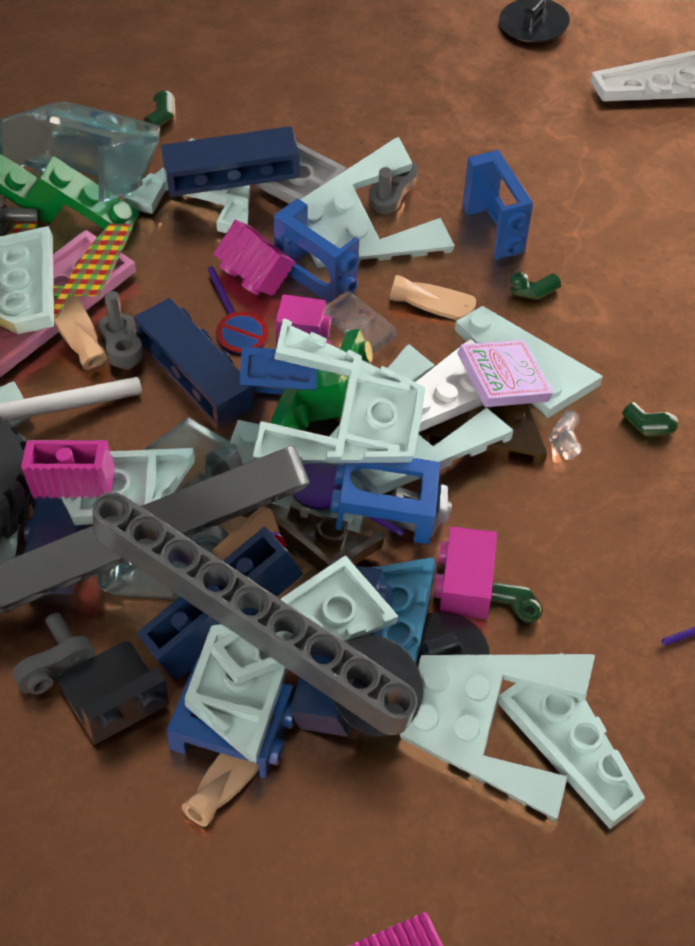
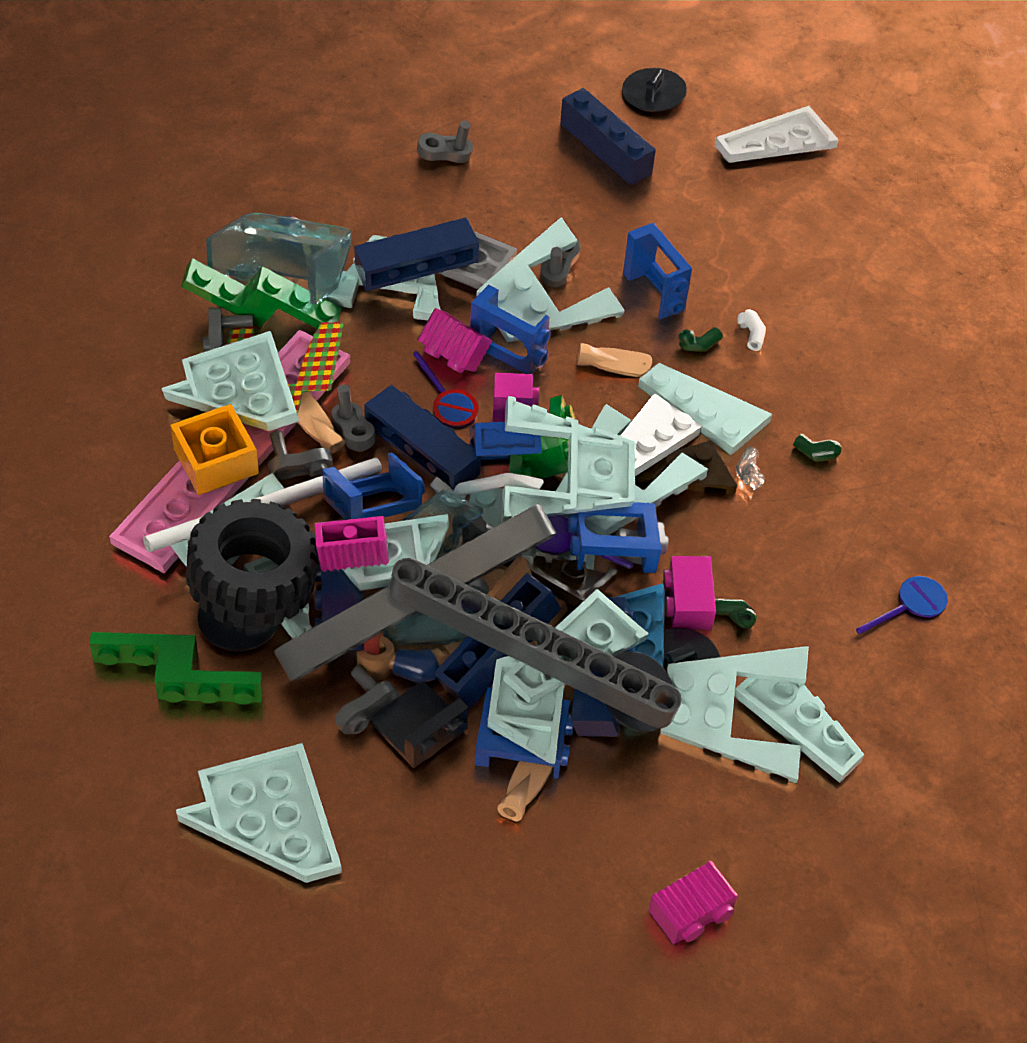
camera: 10 degrees left, 0 degrees up
dark green arm [144,90,175,131] -> none
clear plate [325,290,397,353] -> none
lavender tile [457,340,553,407] -> none
none -> dark grey piece [268,430,333,480]
none -> blue panel [322,452,425,520]
none -> piece [357,636,464,683]
none -> dark grey piece [417,121,473,163]
none -> white piece [430,473,544,504]
none -> dark blue brick [560,87,656,186]
none -> white arm [737,310,766,351]

